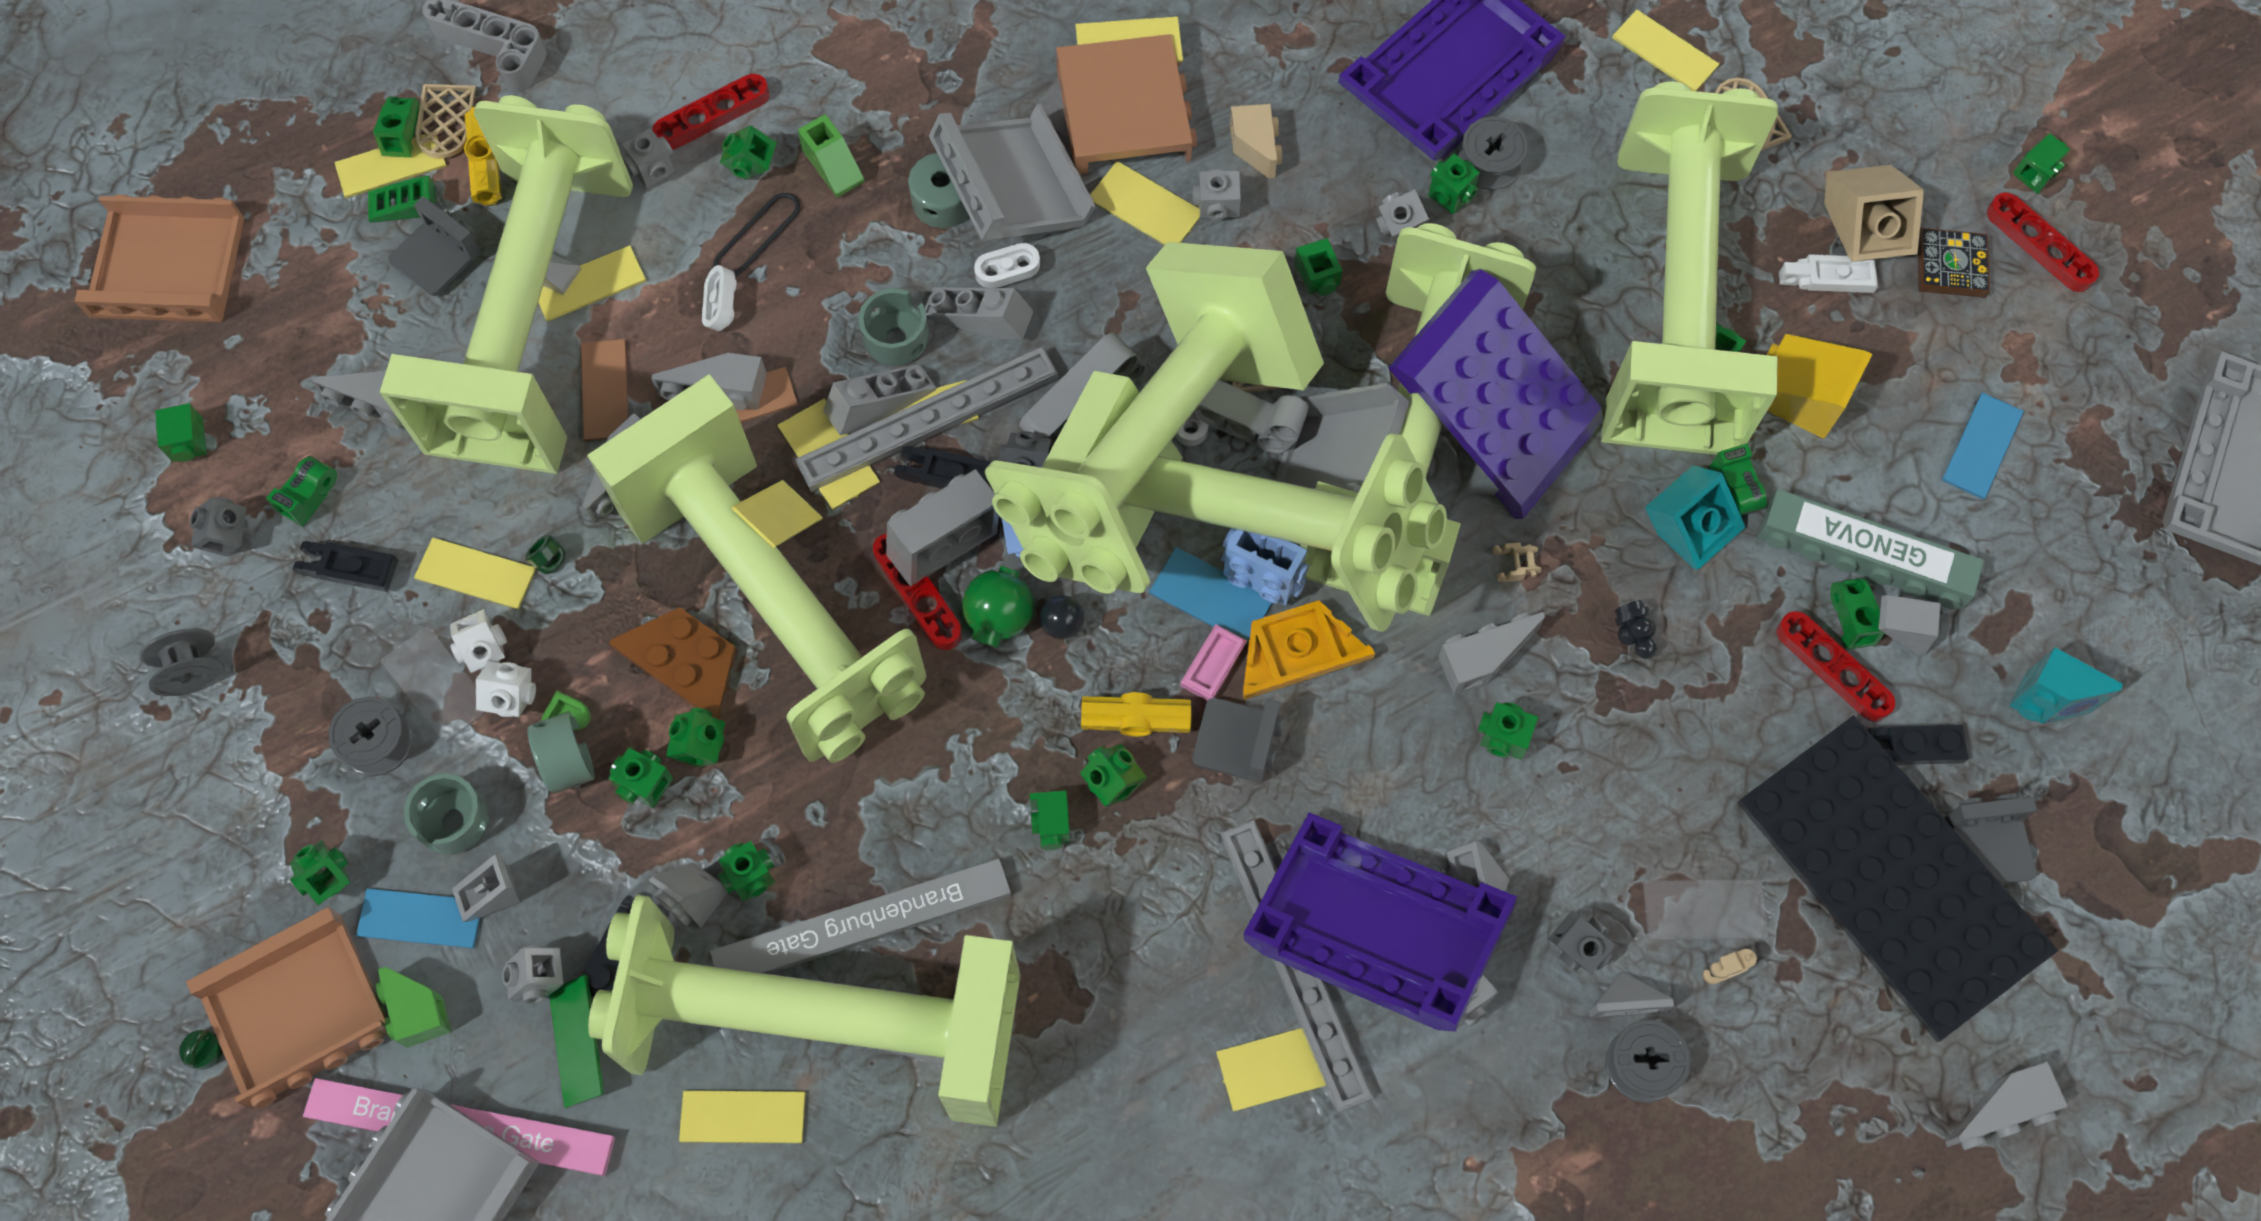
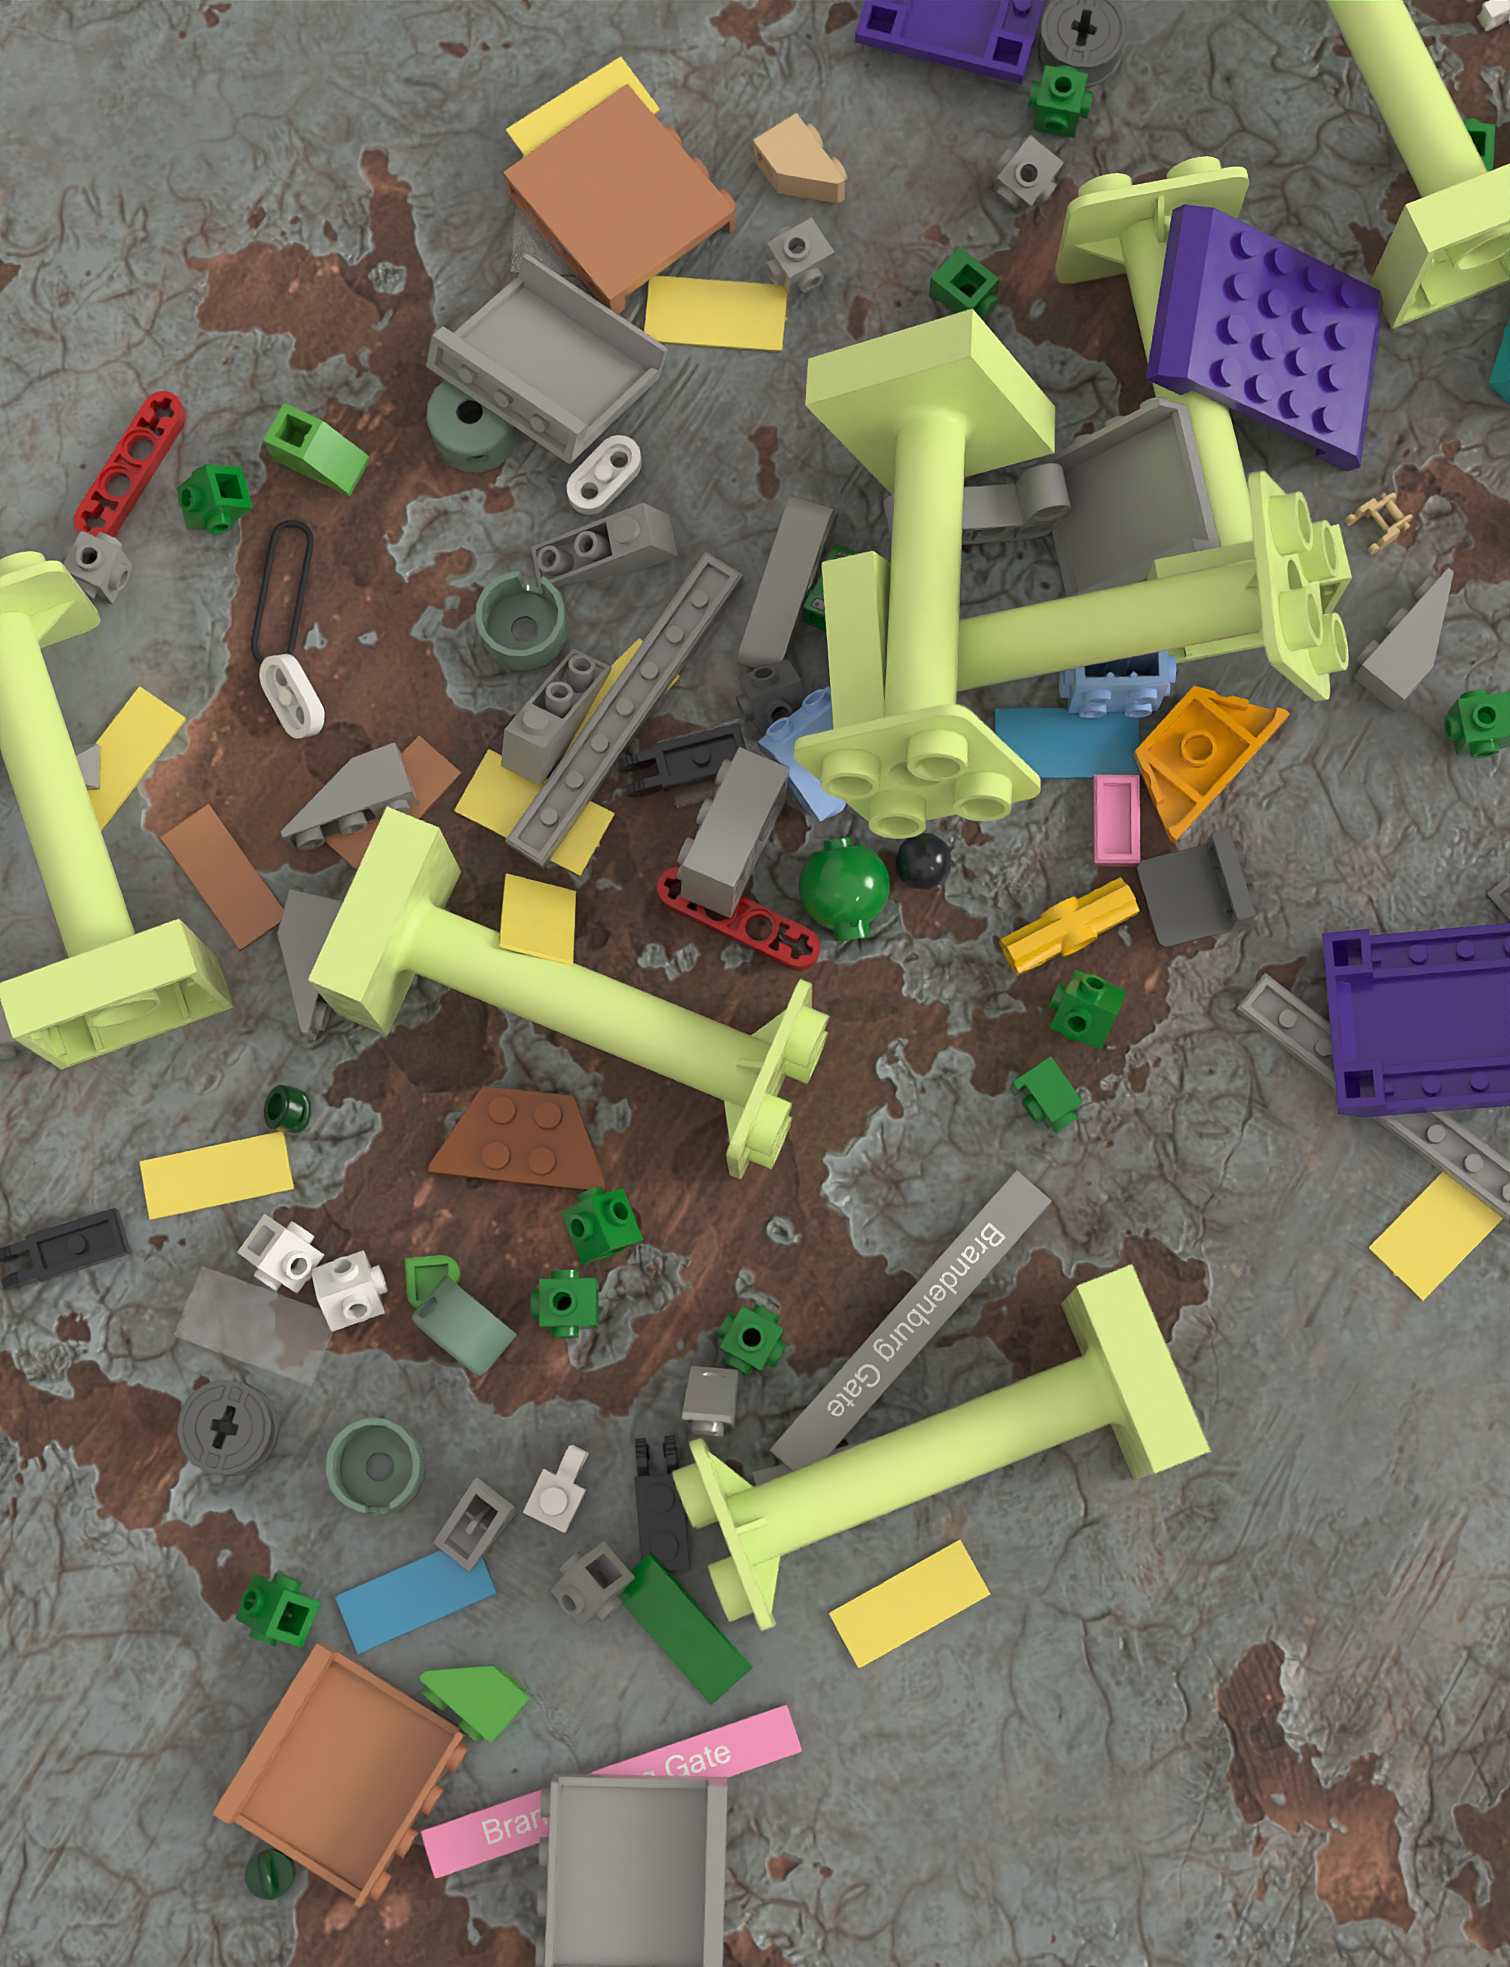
camera: 25 degrees left, 10 degrees up
none -> white plate [523,1445,589,1533]

